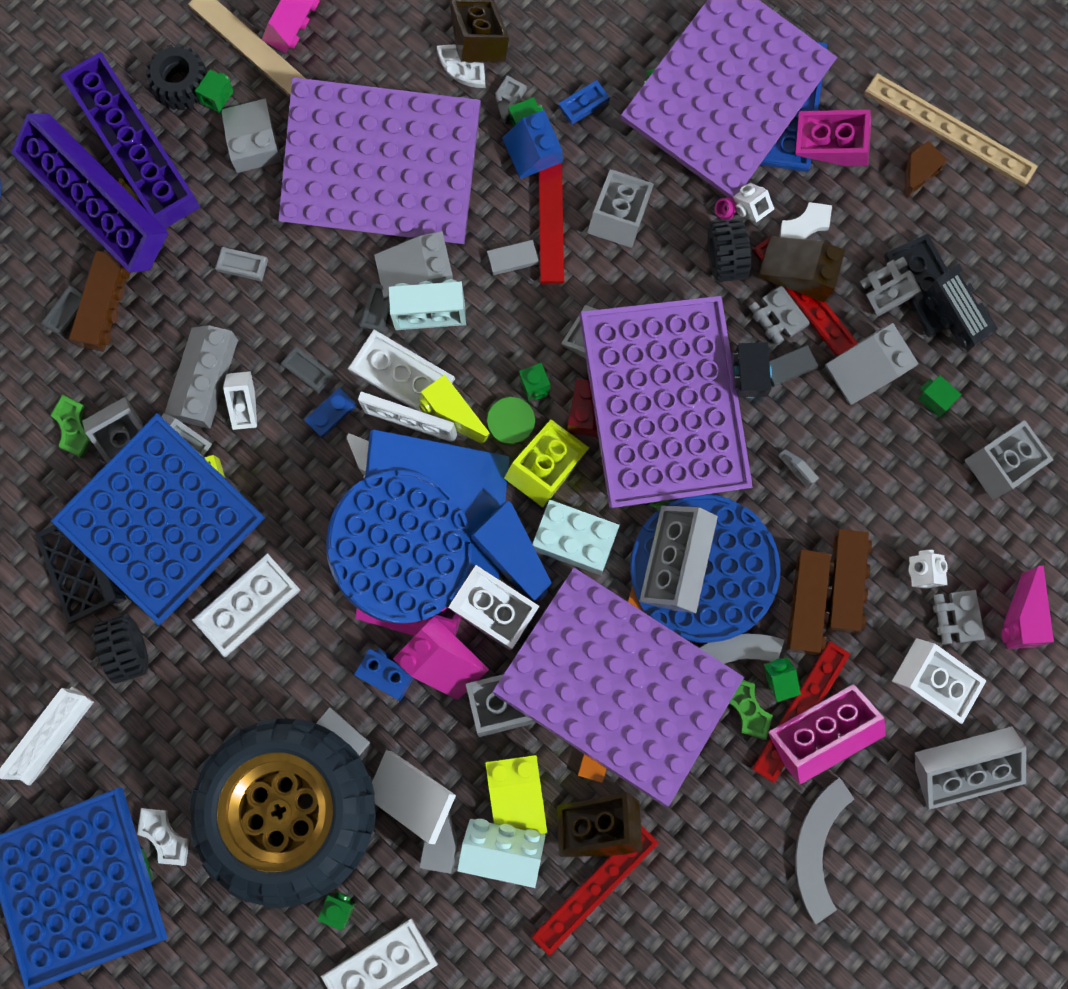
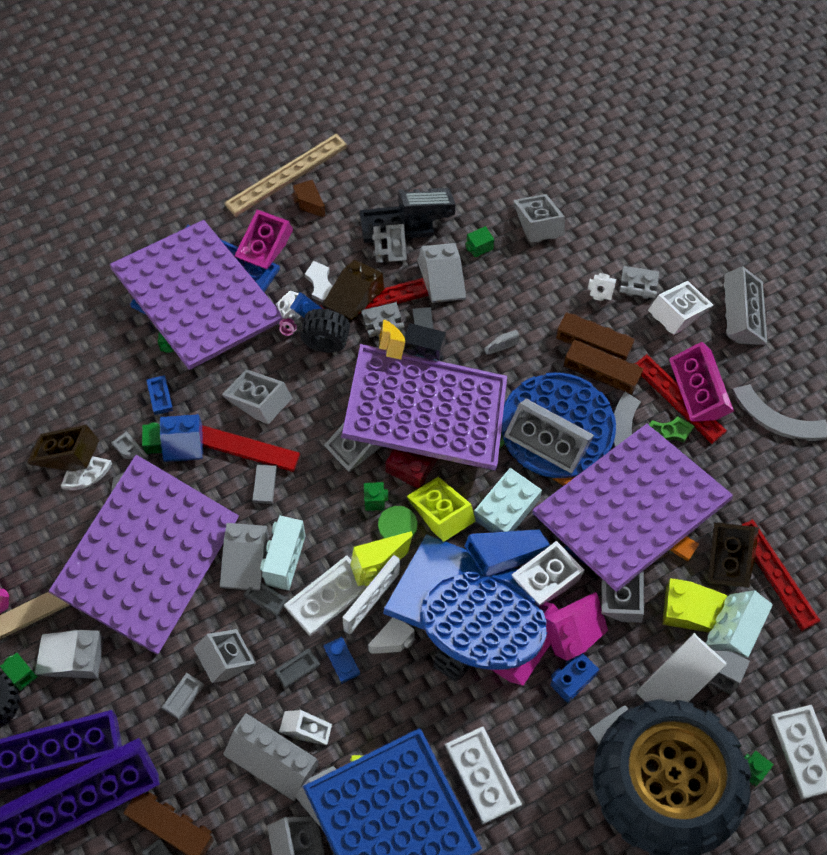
camera: 75 degrees left, 15 degrees down
green brick [764,657,801,702] -> none
dark pink slope [1001,566,1054,649] -> none
none -> light grey slope [194,629,256,683]
none -> blue plate [290,292,322,318]
none -> yellow slope [379,319,405,360]

